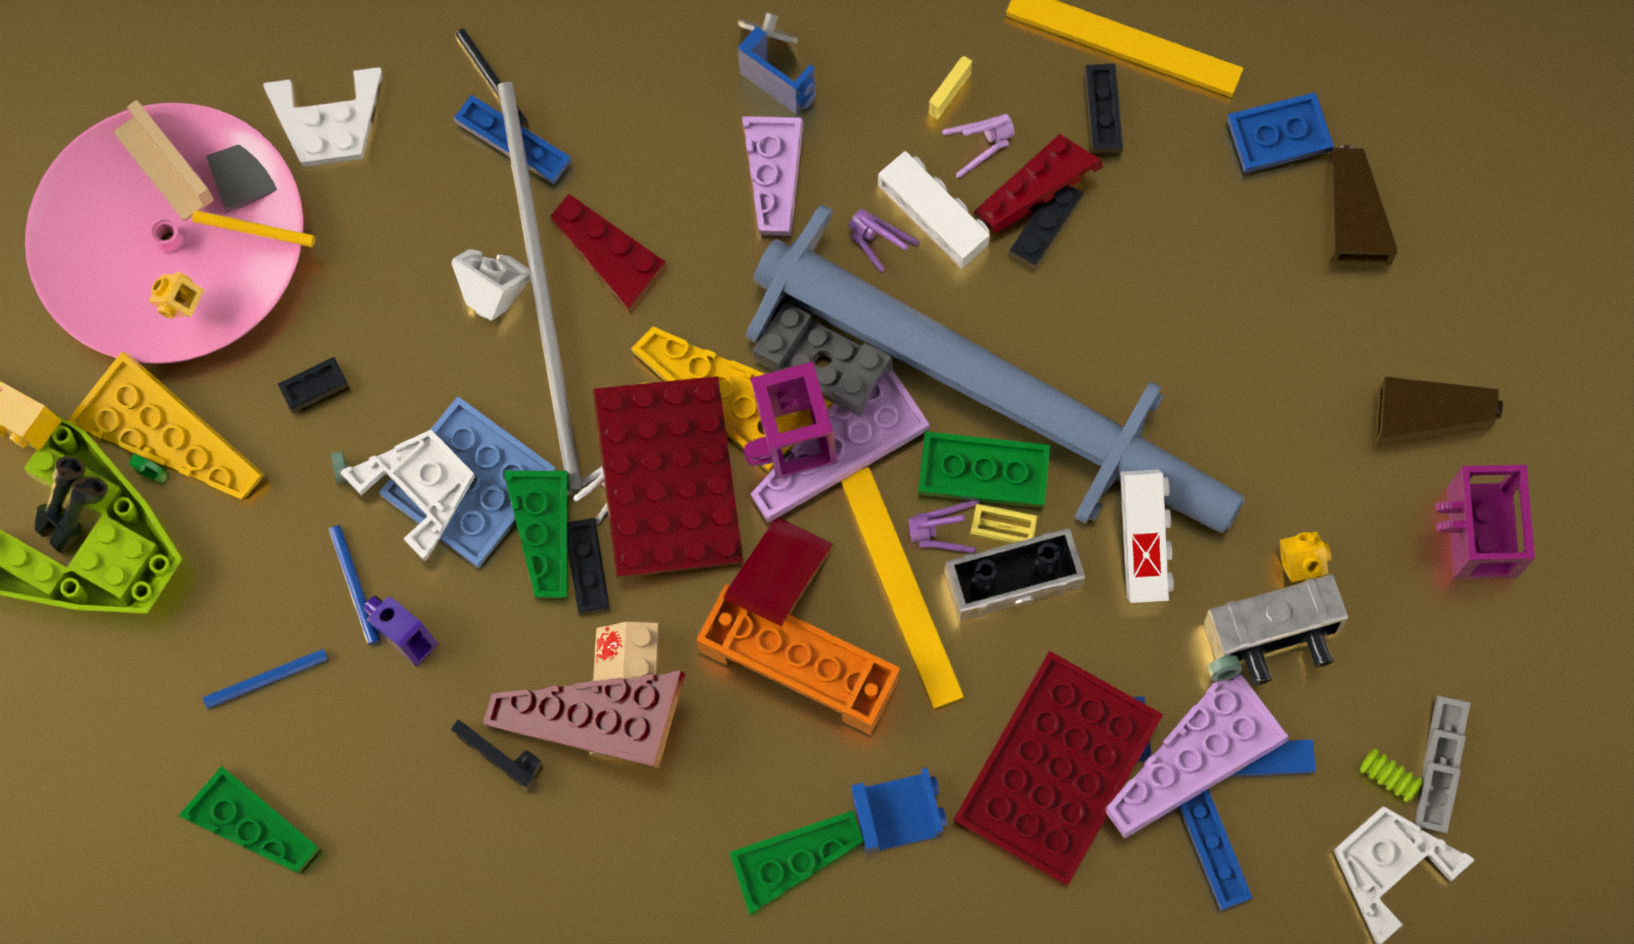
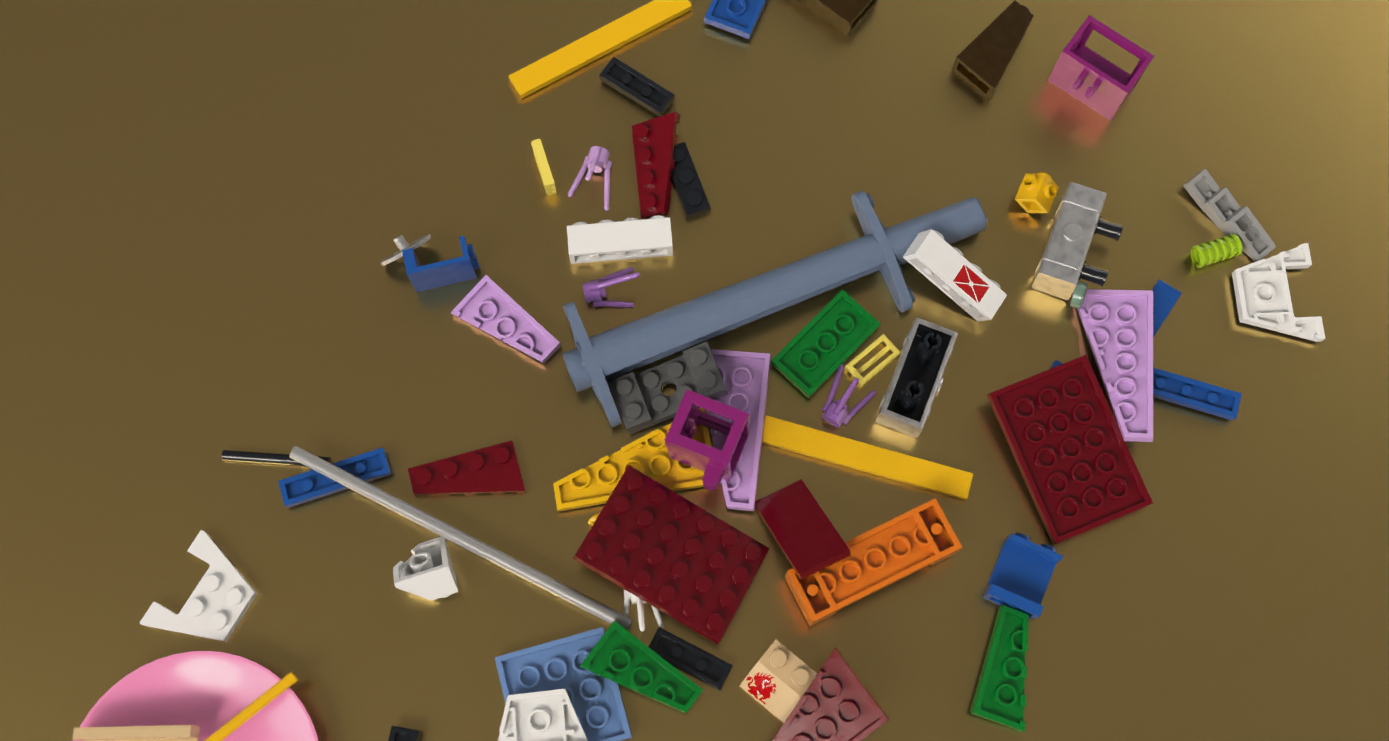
camera: 55 degrees left, 0 degrees up
dark grey tile [206,135,277,213] -> none

